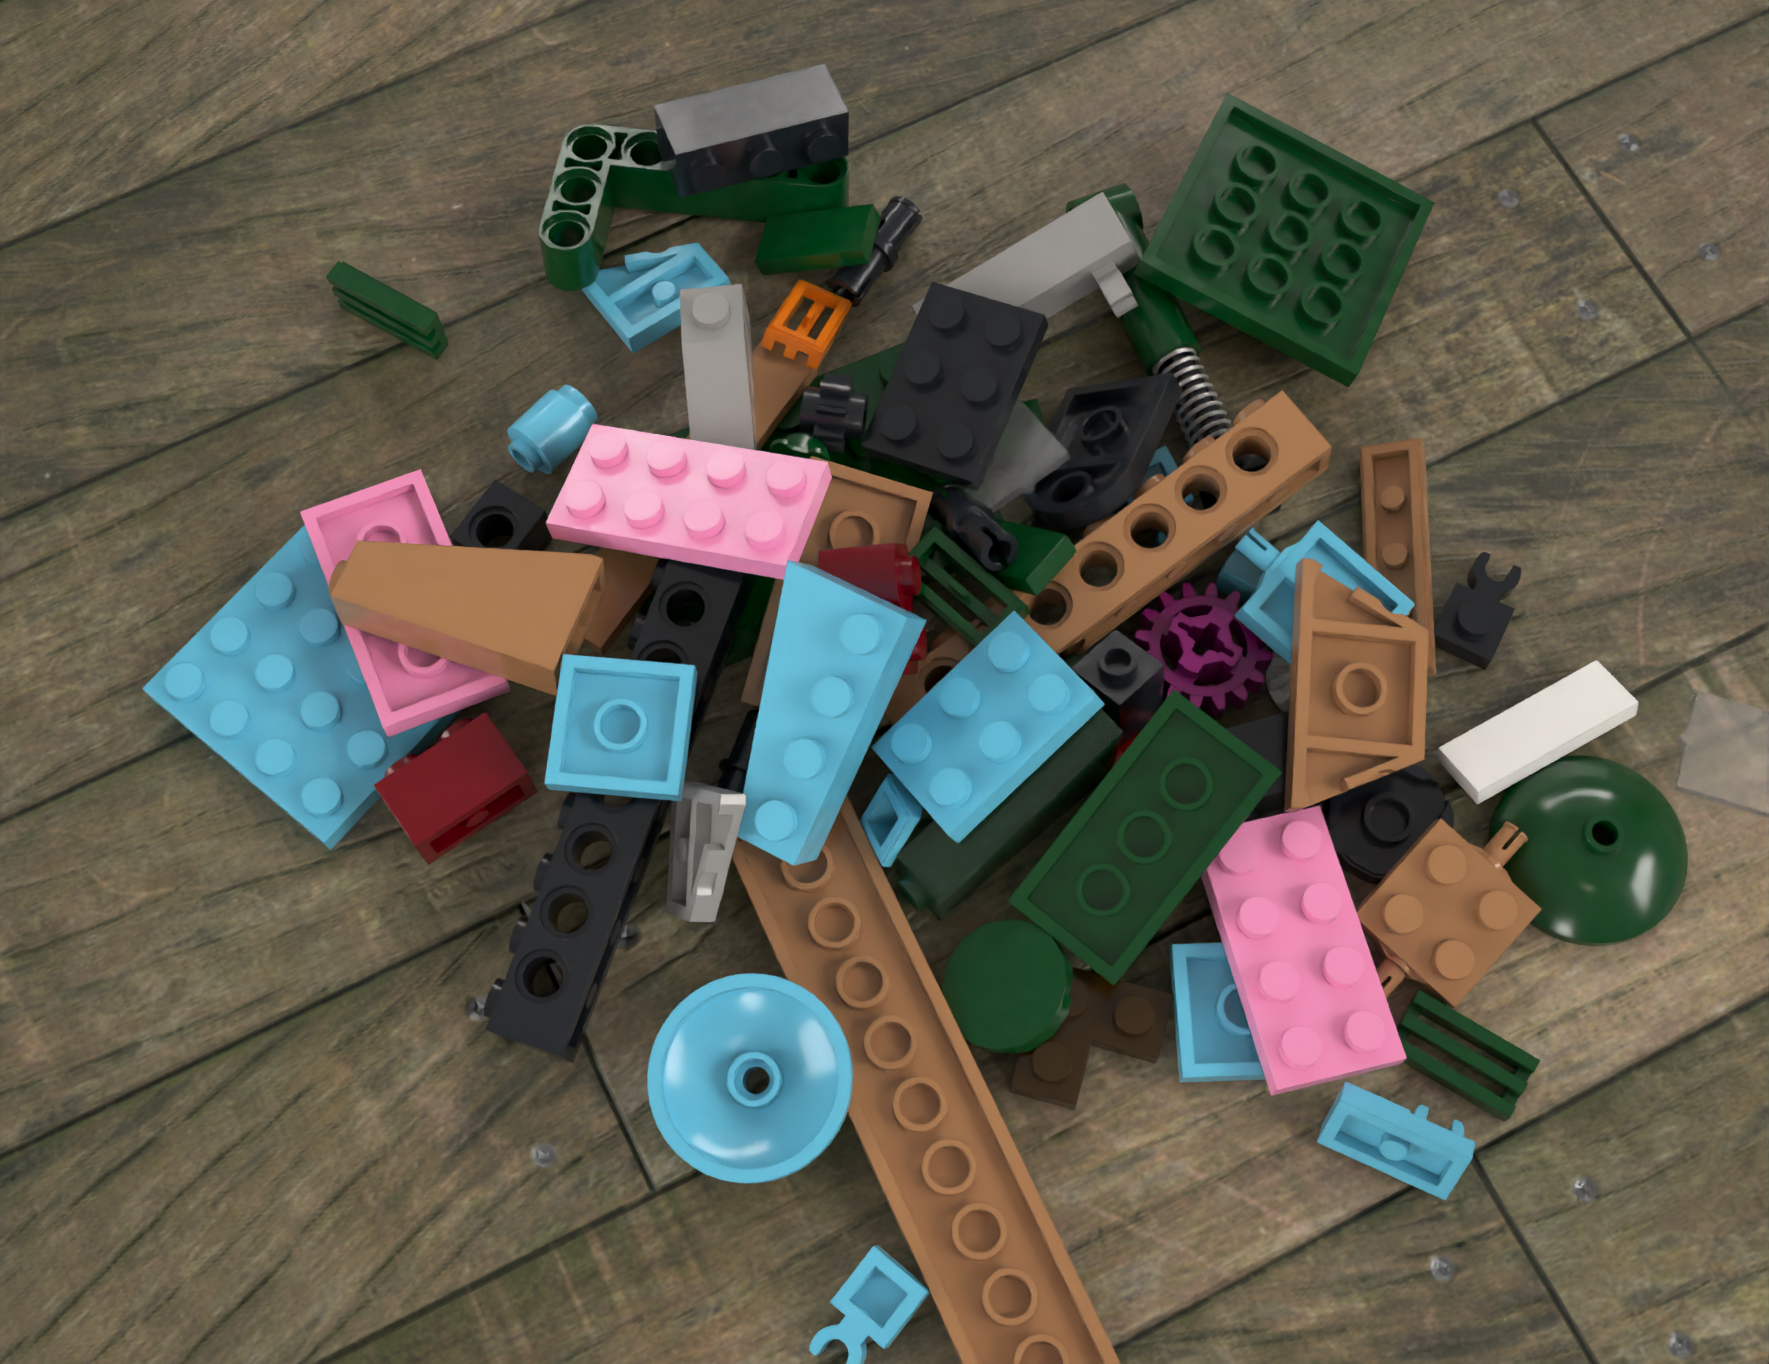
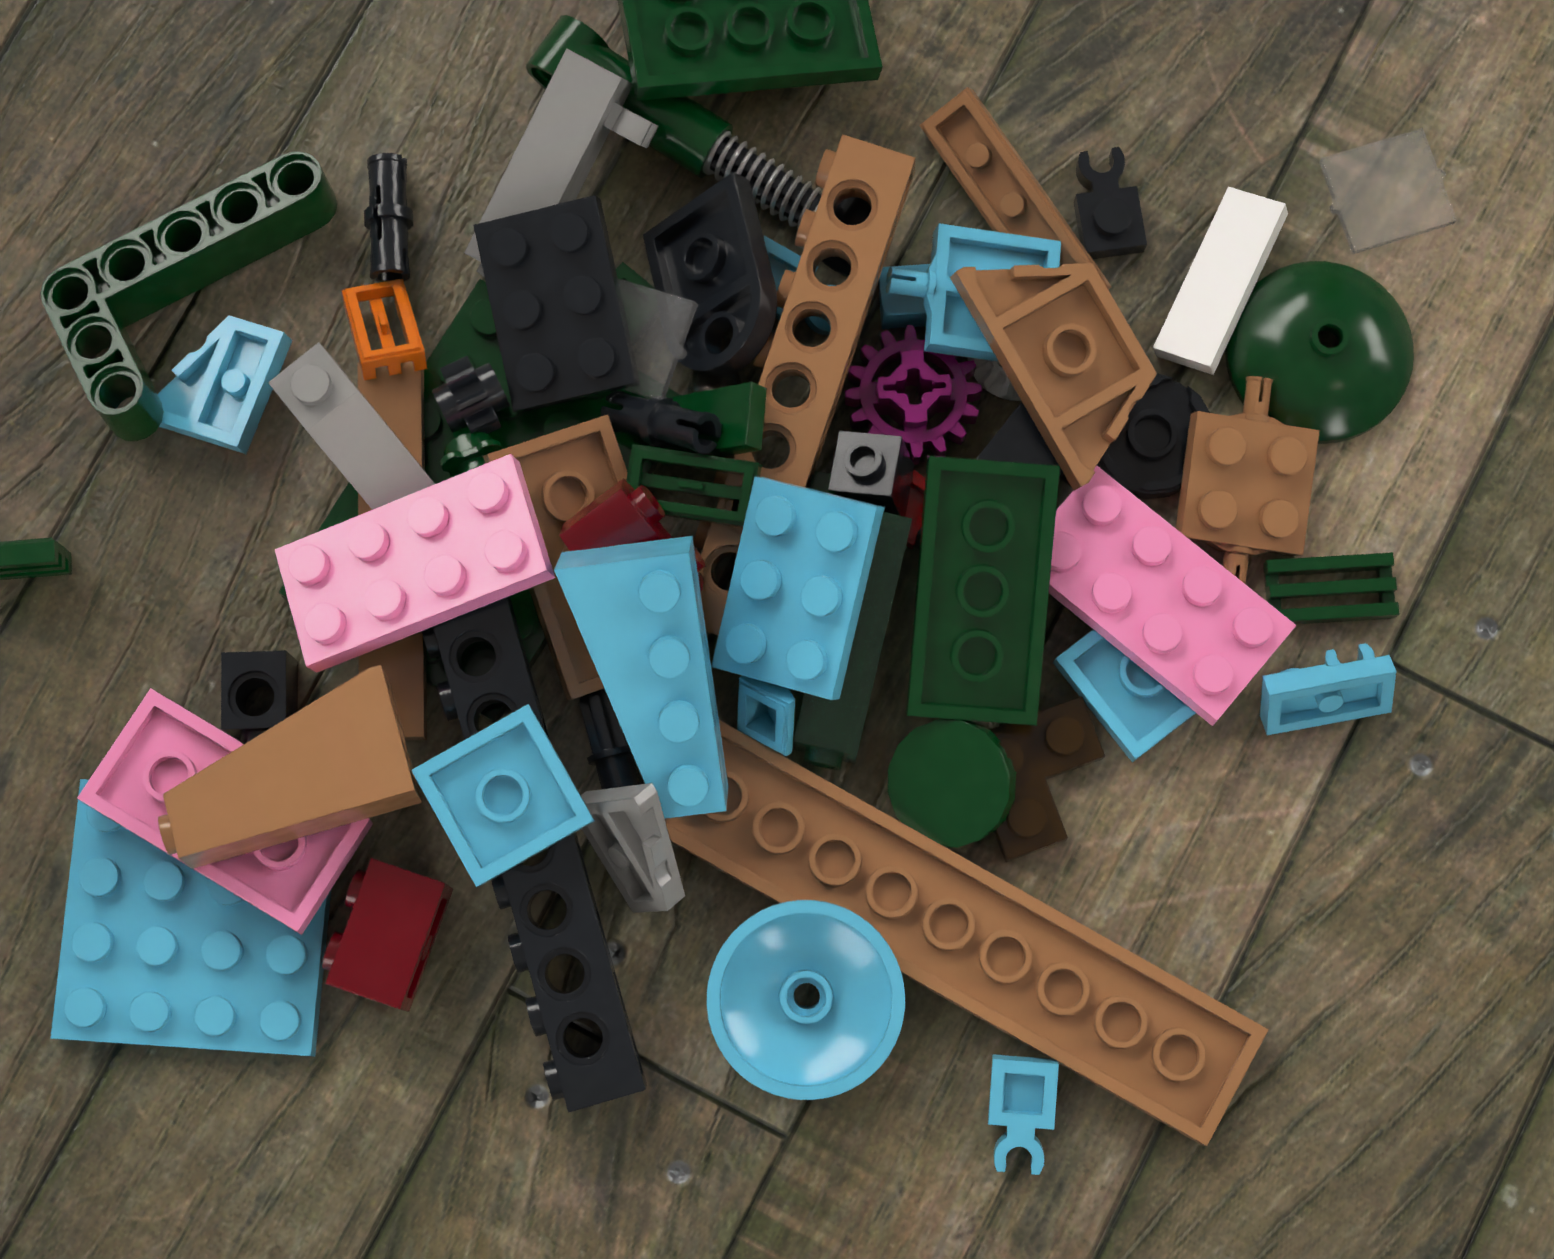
camera: 35 degrees left, 10 degrees up
medium azure brick [507,385,598,474] -> none
brick [654,64,849,198] -> none
dark green tile [754,204,881,275] -> none

